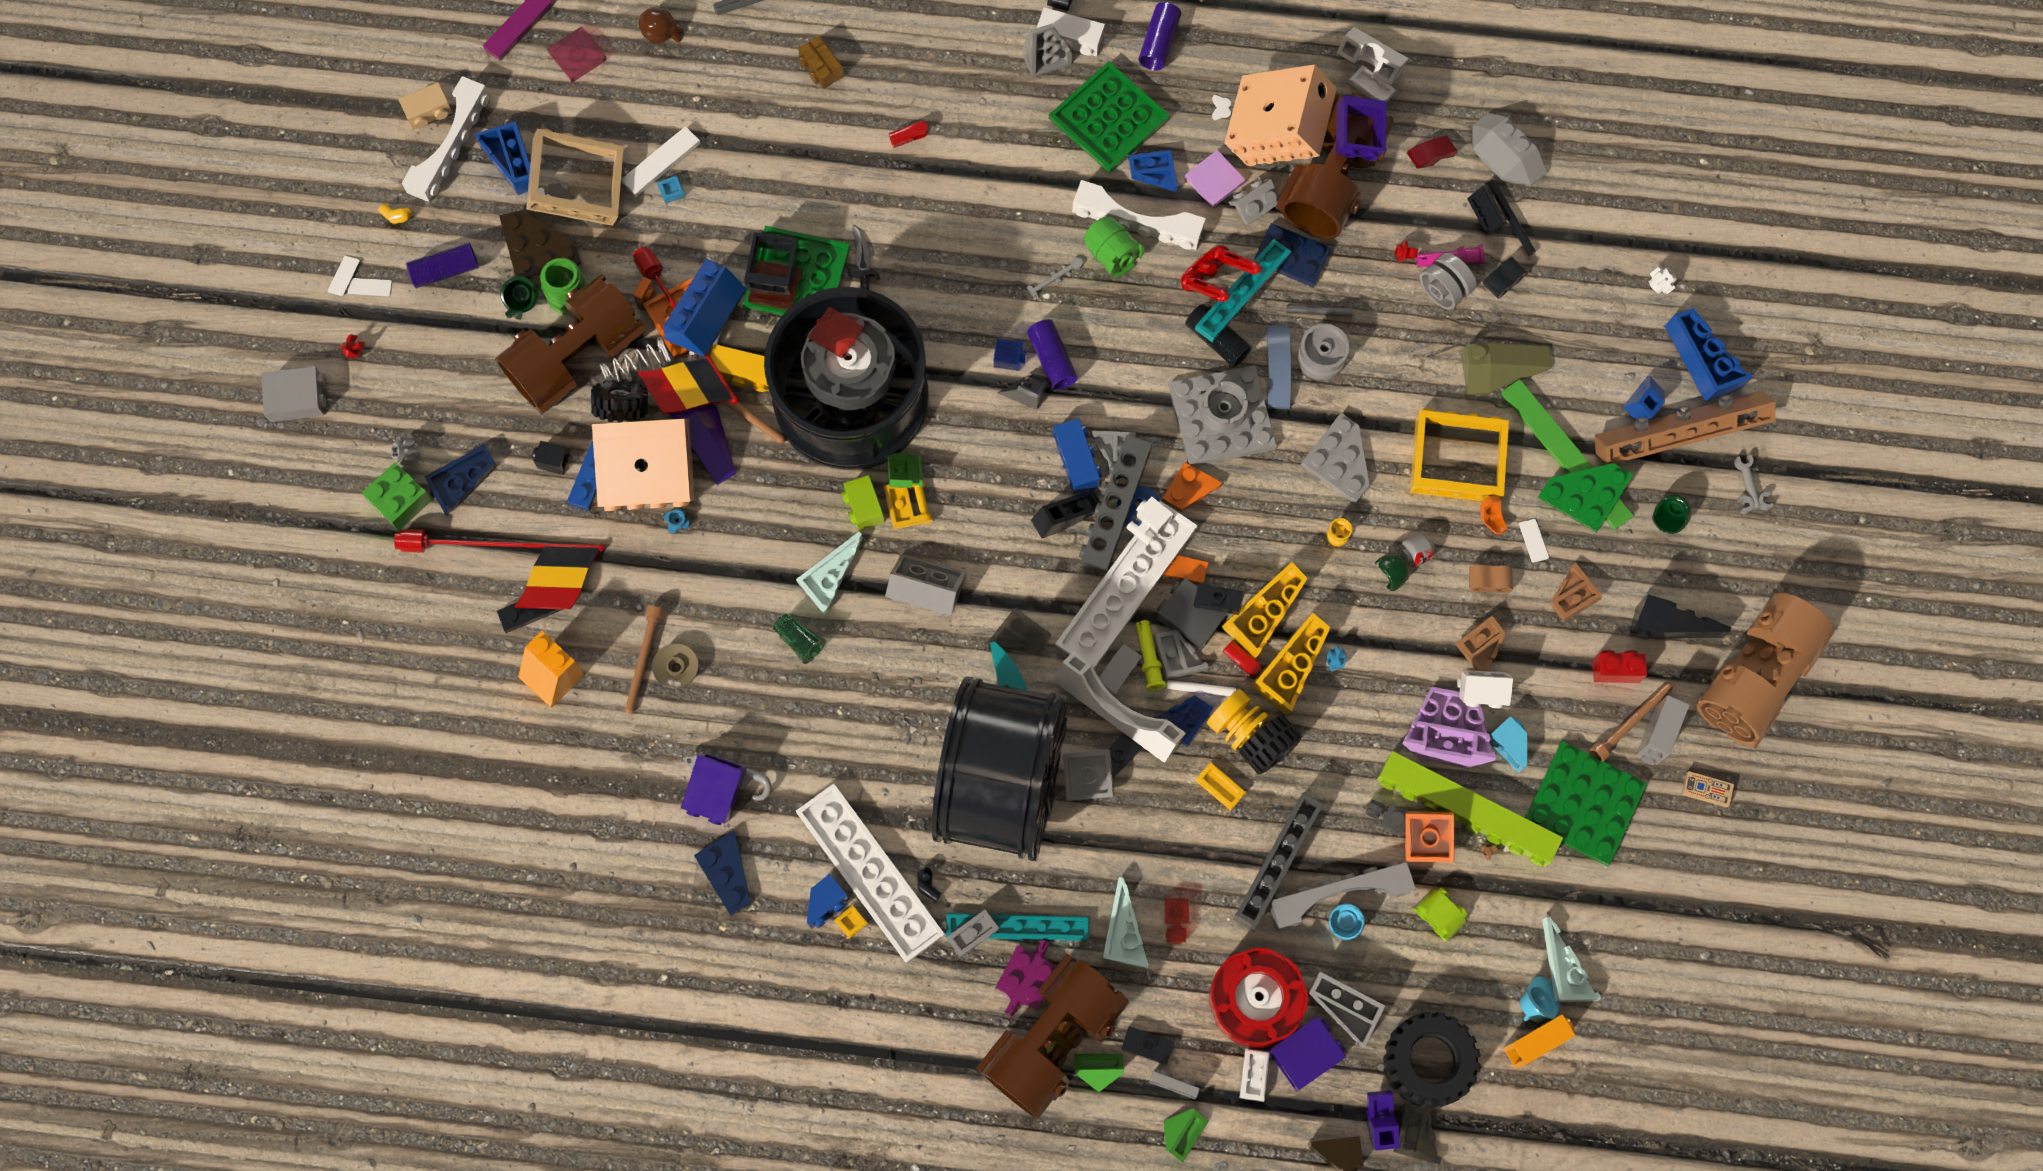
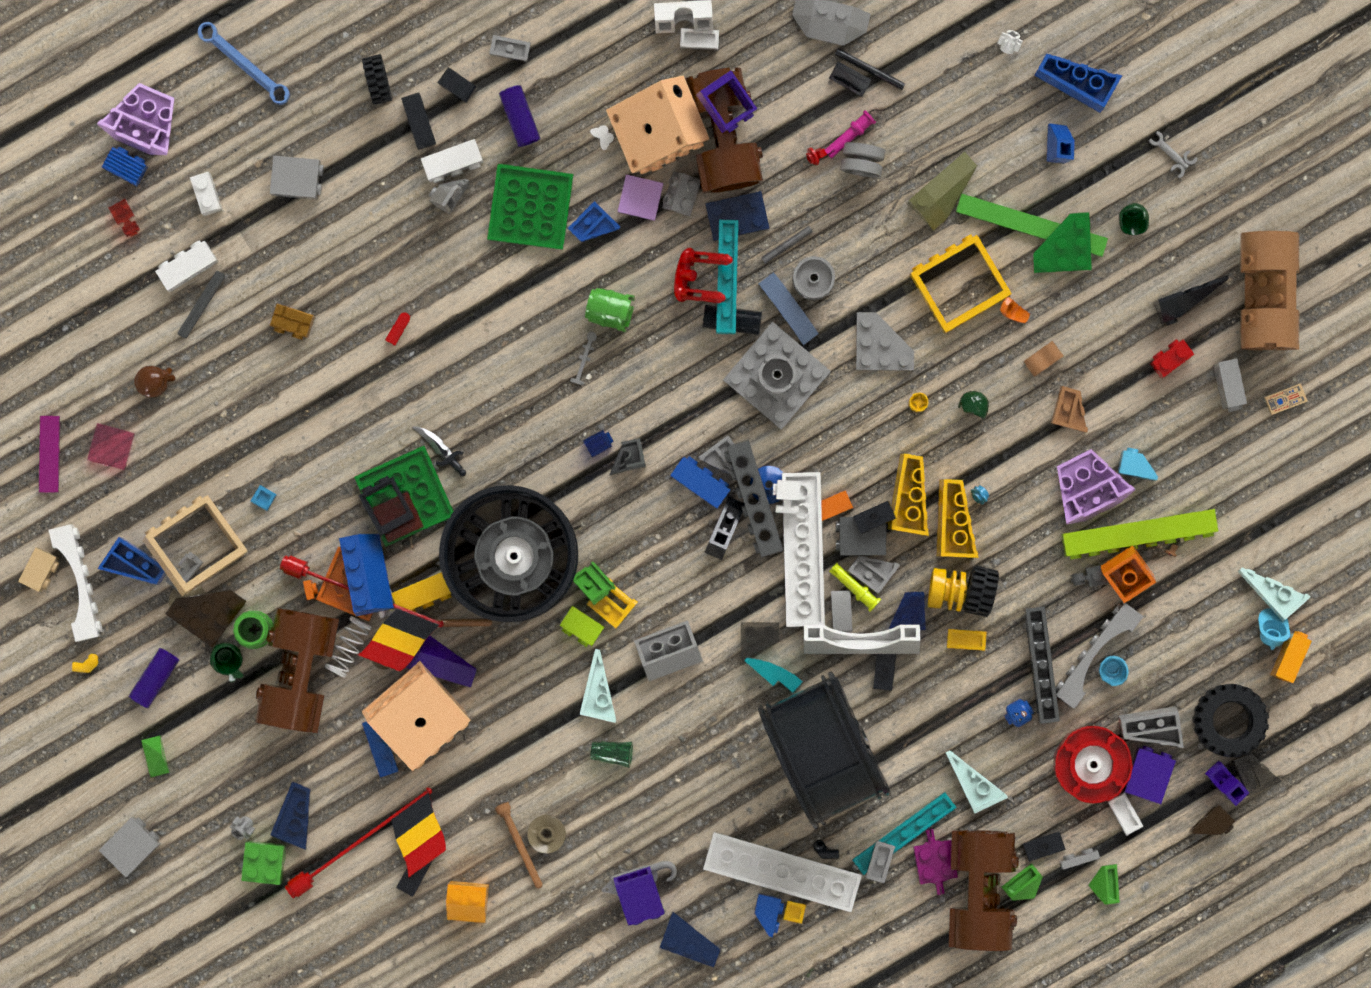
camera: 30 degrees left, 15 degrees up
white sticker [328,256,360,296] -> none
red plate [340,334,365,359] -> none
white sticker [348,278,392,296] -> none
black brick [532,441,570,475] -> none
black bush [591,380,648,423] -> none
white tile [621,126,700,197] -> none
dark azure plate [664,508,690,533] -> none
clear red piece [808,307,864,359] -> none
dark purple piece [1027,319,1078,390] -> none
light grey plate [1063,750,1114,801] -> none
white arch [1072,180,1206,250] -> none
orange wing [1162,462,1222,512] -> none
clear red plate [1164,898,1189,945] -> none
white bar [1166,680,1236,696] -> none
red bar [1223,640,1261,677] -> none
light grey head [1399,534,1435,567] -> none
dark red slope [1407,135,1457,169] -> none
lime cylinder [1412,887,1468,943] -> none
white brick [1457,670,1513,708] -> none
black axle [1483,257,1528,299] -> none
white sticker [1519,519,1549,563] -> none
green plate [1525,741,1647,867] -> none
medium nougat wing [1550,563,1602,622] -> none
medium nougat piece [1589,683,1673,762] -> none
medium nougat piece [1595,390,1775,465] -> none
none -> bright green slope [141,736,170,778]
none -> blue head [1004,699,1034,727]

